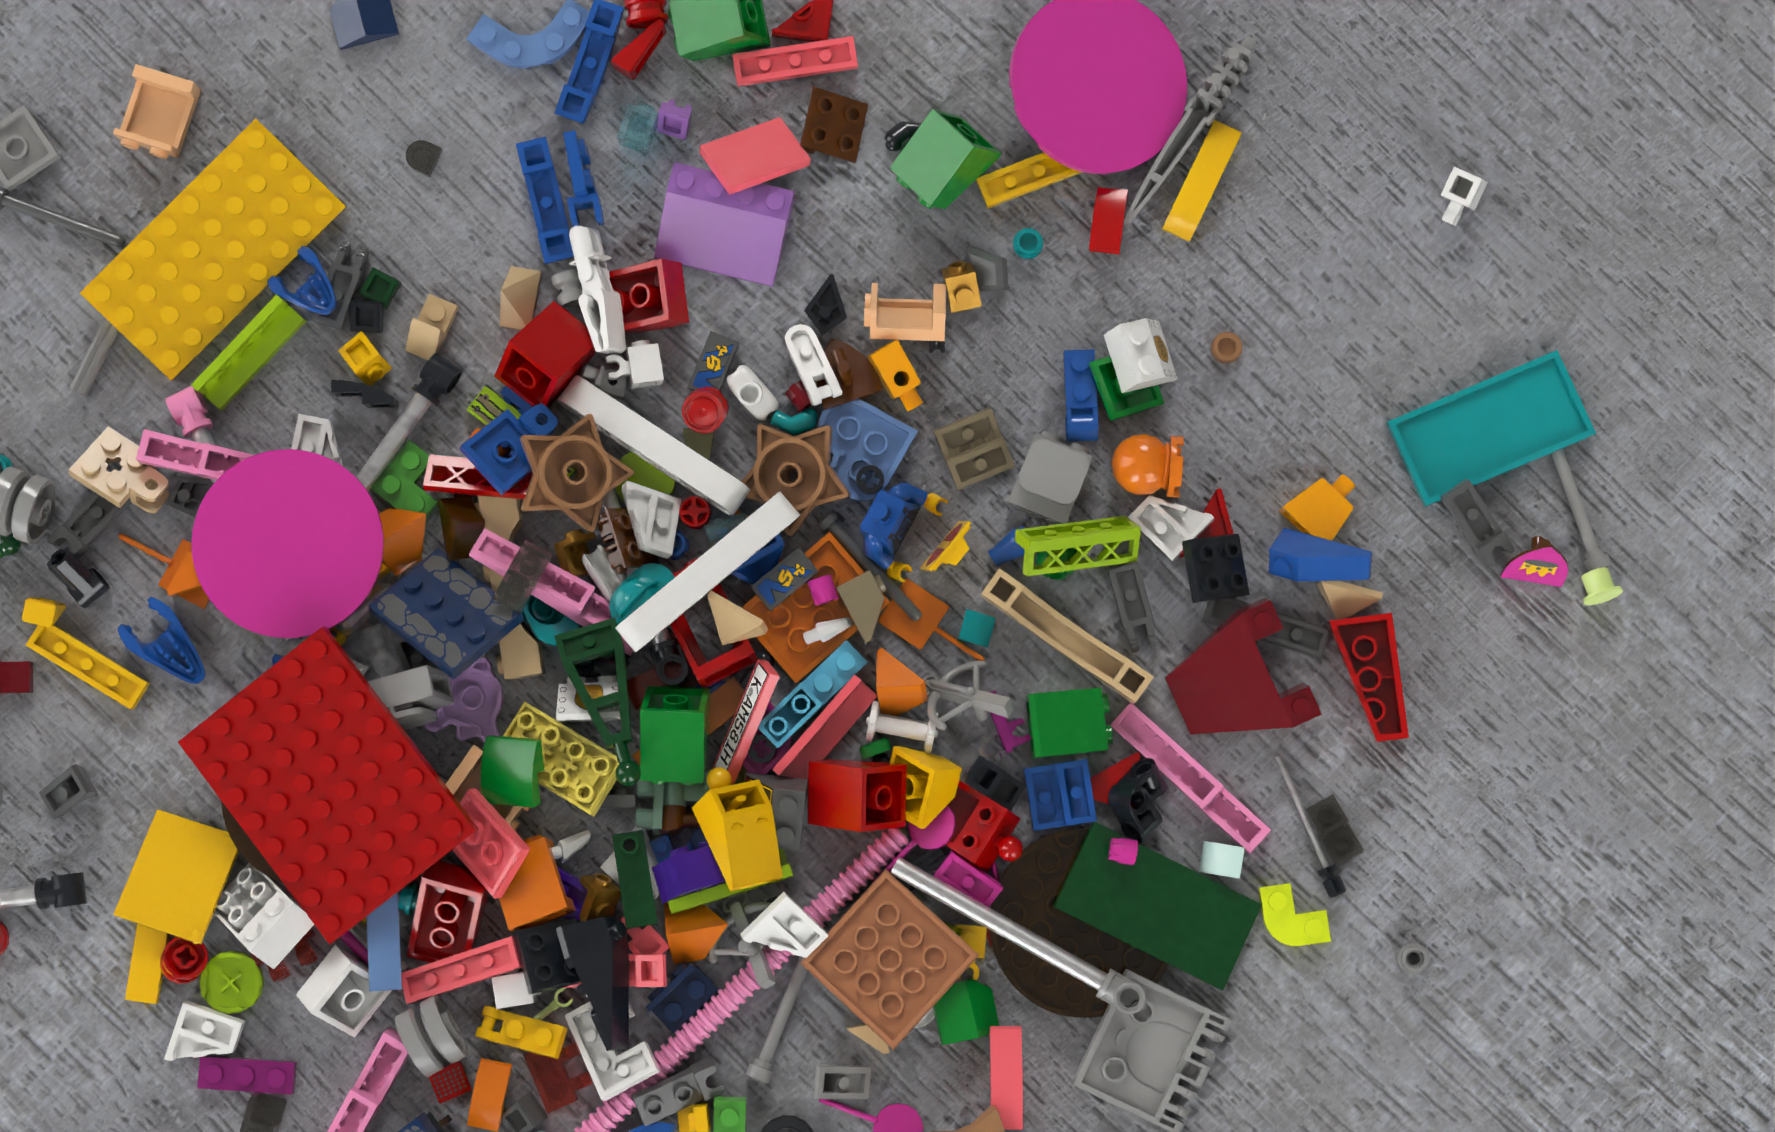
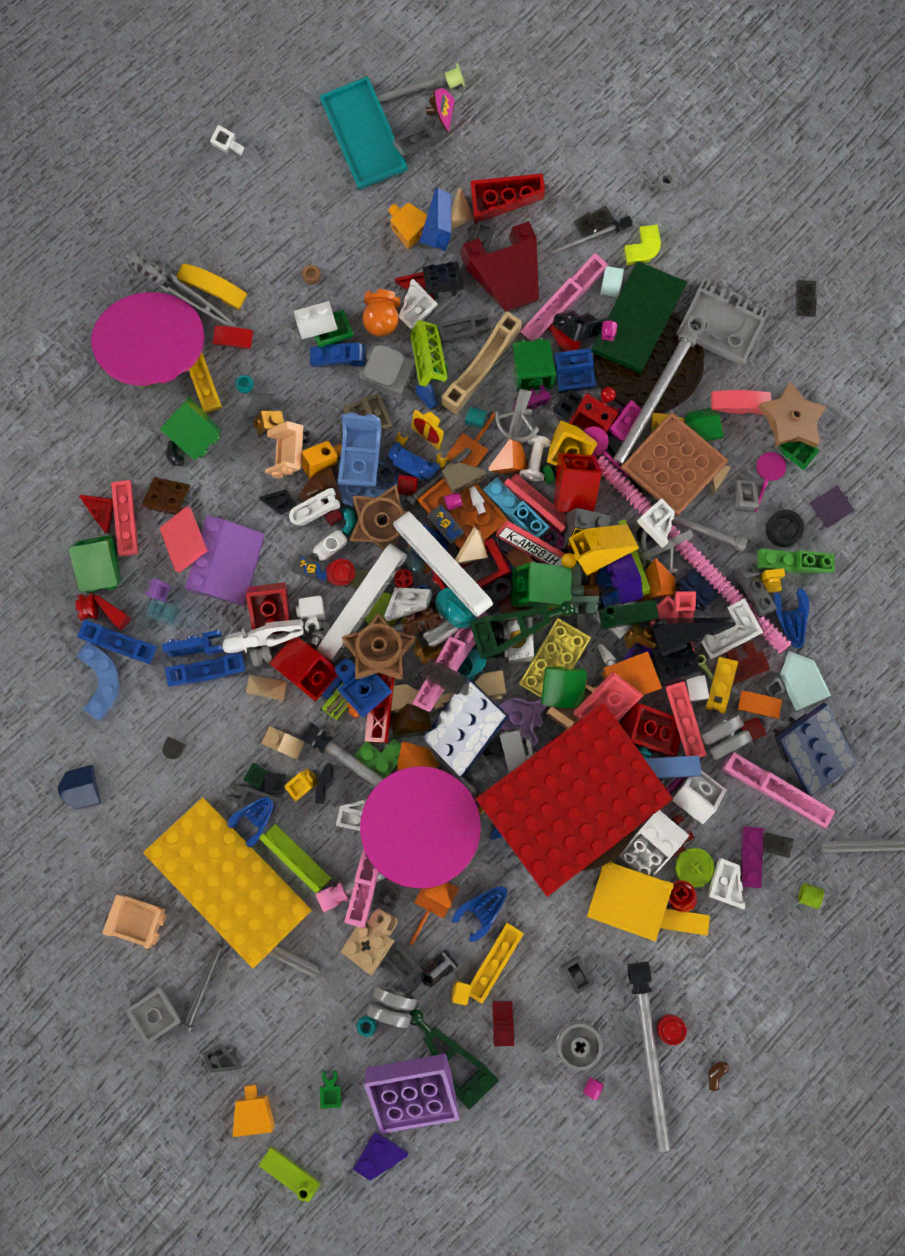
camera: 90 degrees left, 5 degrees down
none -> medium blue bracket [338,412,382,488]
none -> red slope [398,475,418,496]

